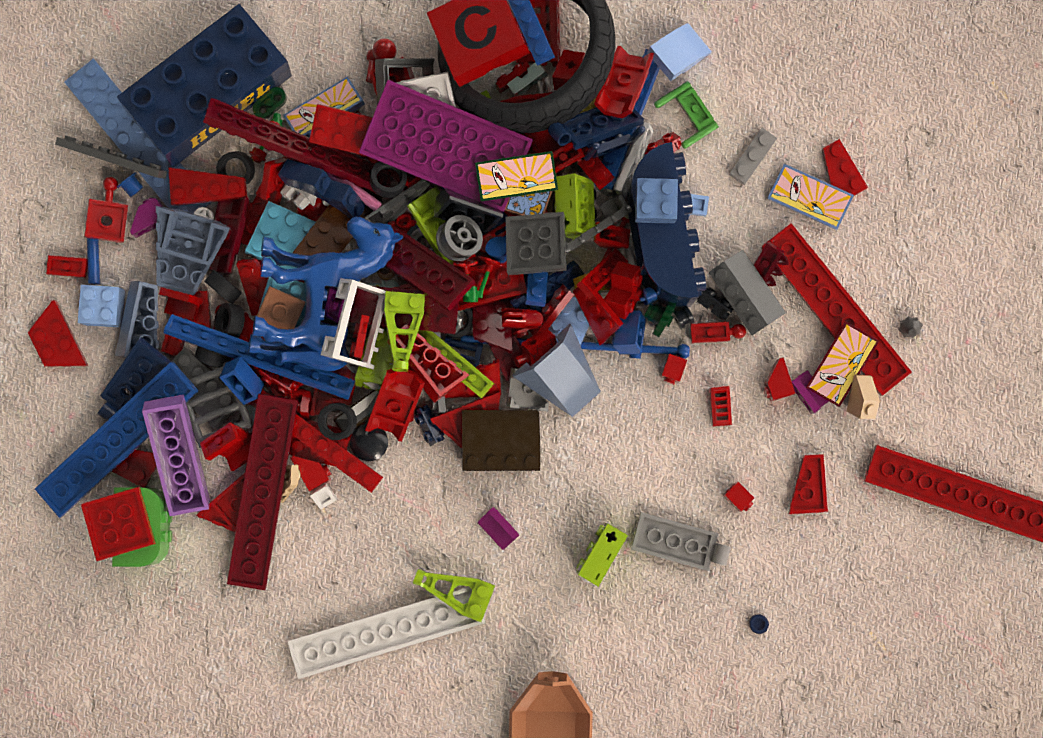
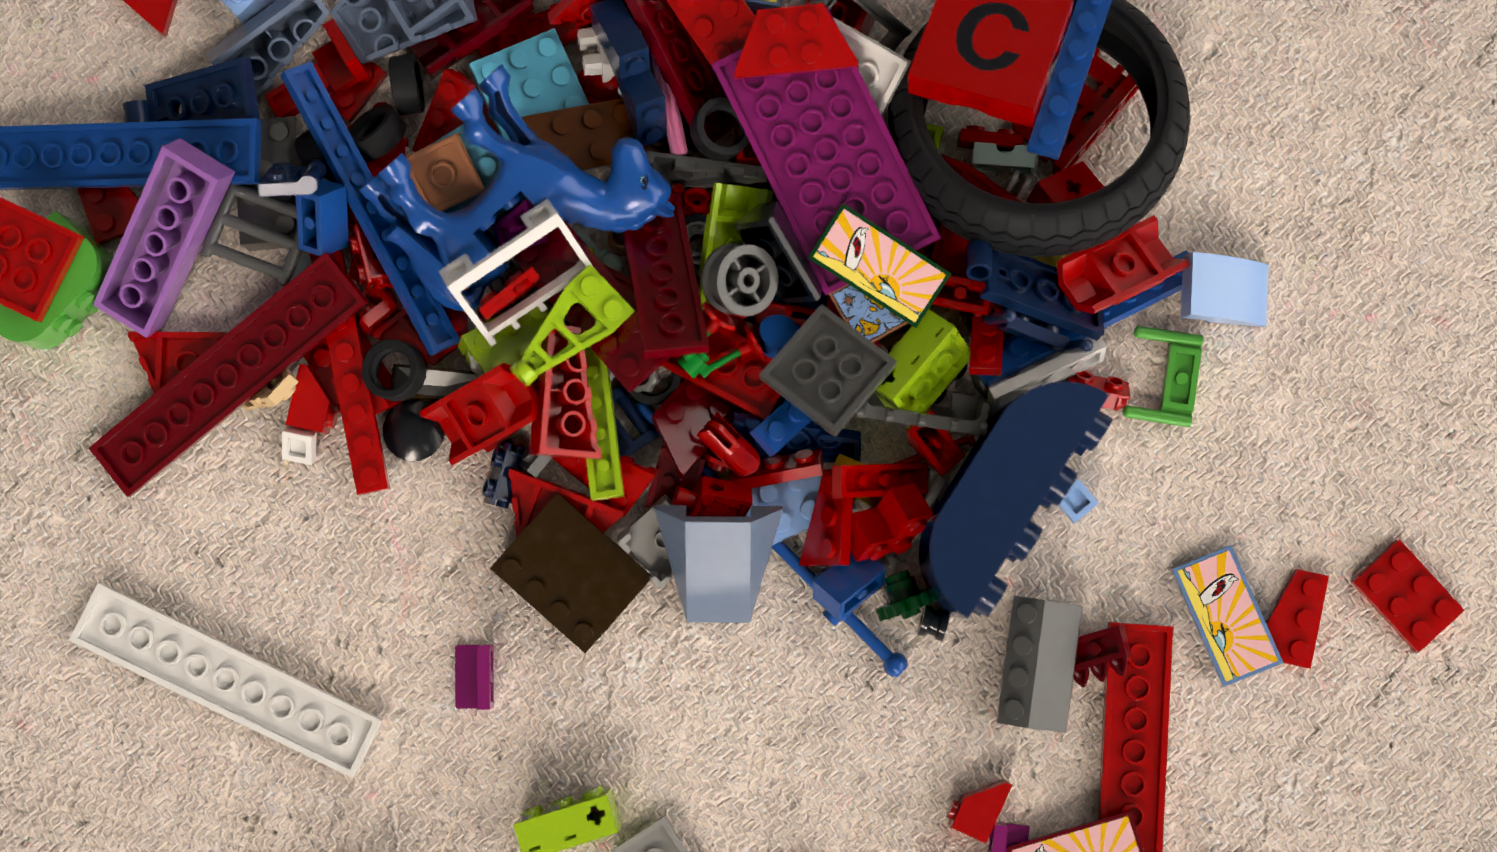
camera: 40 degrees right, 0 degrees up
red panel [200,422,252,471] -> none
lime plate [413,569,495,622] -> none
medium blue brick [635,178,678,223] -> none
blue piece [639,287,658,306] -> none
red brick [660,354,687,385] -> none
red plate [690,322,746,344] -> none
black hinge [697,286,734,320] -> none
red slope [709,386,732,427] -> none
light grey plate [729,128,777,185] -> none
none -> dark blue plate [258,159,327,197]
none -> red wing [734,3,859,79]
none -> red plate [1350,540,1465,653]

